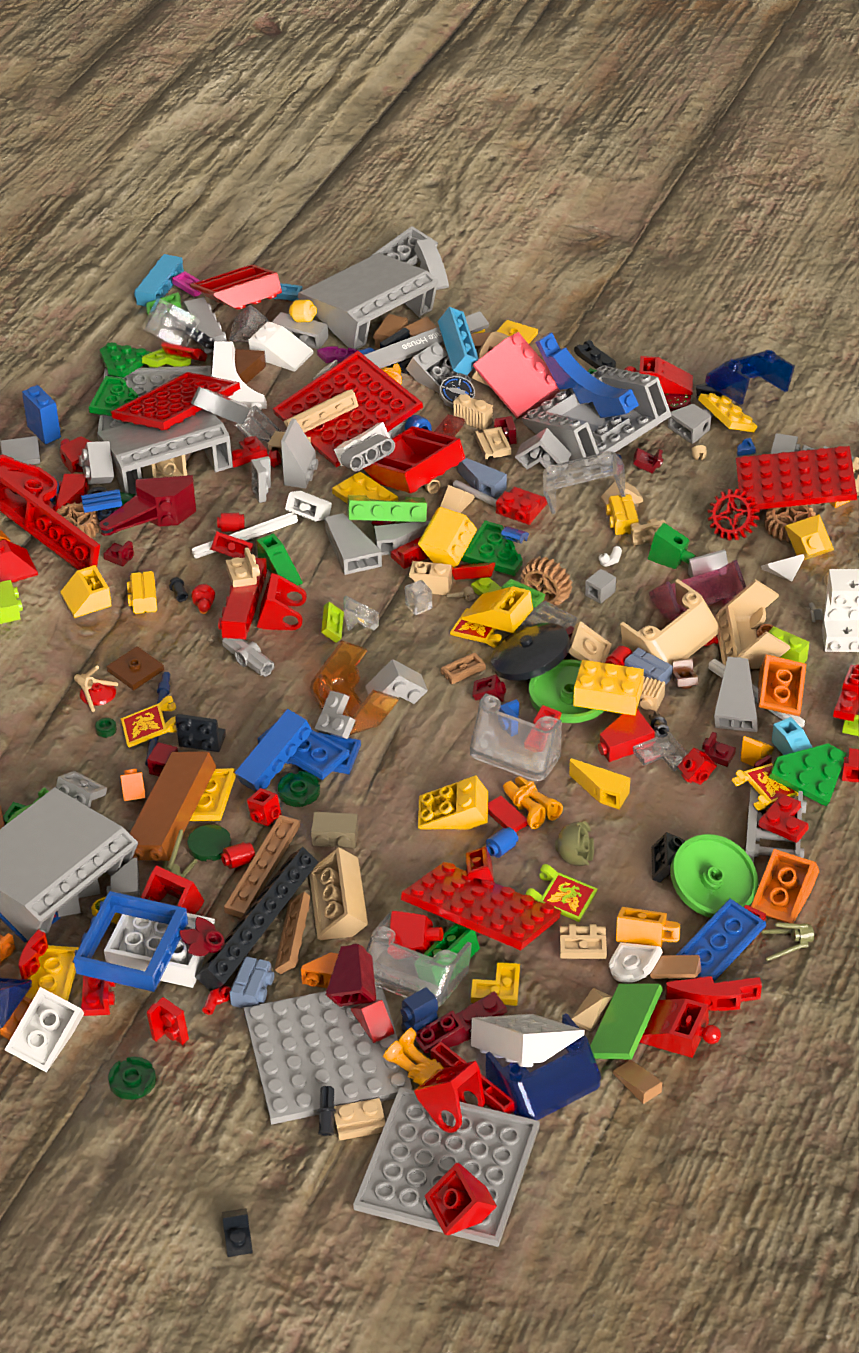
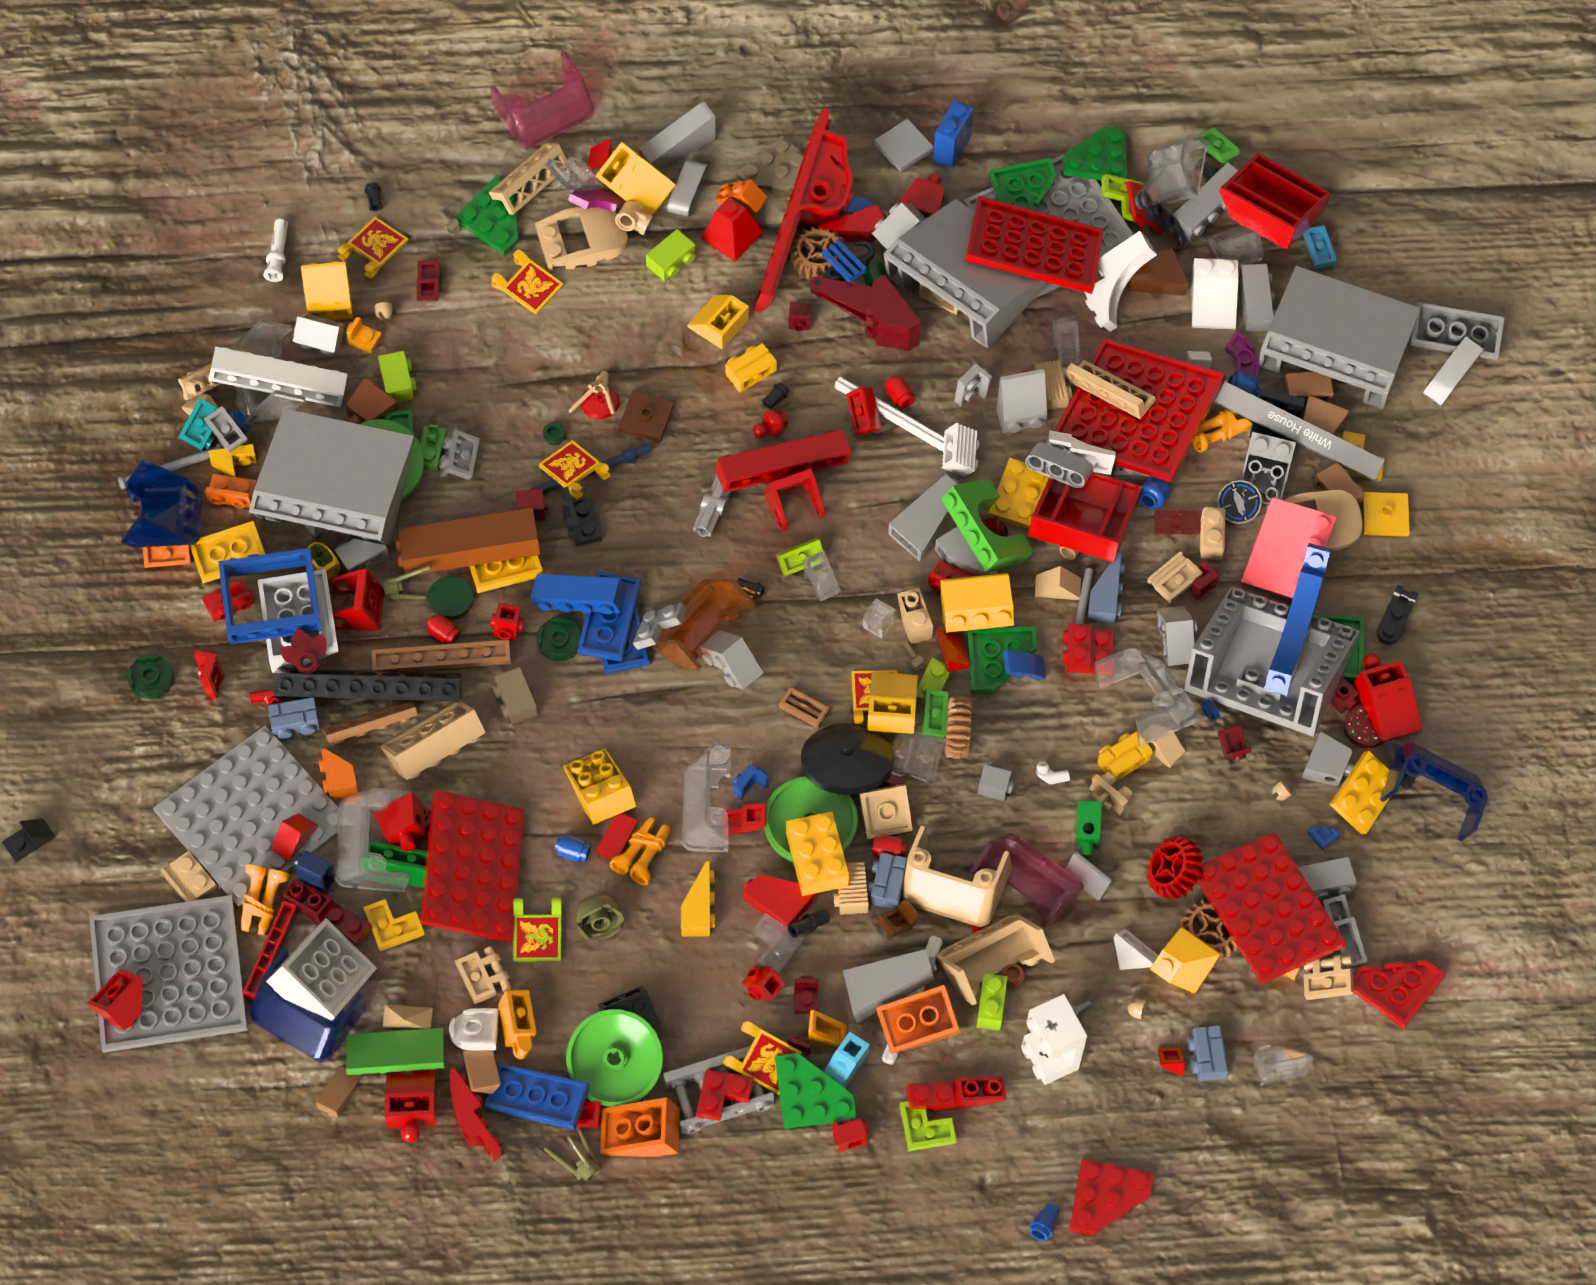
camera: 60 degrees right, 20 degrees up
white slope [5,987,84,1073] -> none
red slope [18,929,48,981] -> none
slope [120,769,146,801] -> none
dark azure brick [134,254,184,307] -> none
dark pink plate [172,271,201,297] -> none
slope [191,387,251,425] -> none
tan bracket [226,548,260,587] -> none
red plate [231,436,268,468] -> none
slope [257,533,303,586] -> none
yellow head [289,300,317,322] -> none
black axle [317,1086,336,1136] -> none
dark red slope [325,944,376,1007] -> none
red hose [414,1061,485,1133] -> none
dark azure brick [438,307,479,375] -> none
red slope [466,847,494,880] -> none
dark red bracket [472,675,506,703] -> none

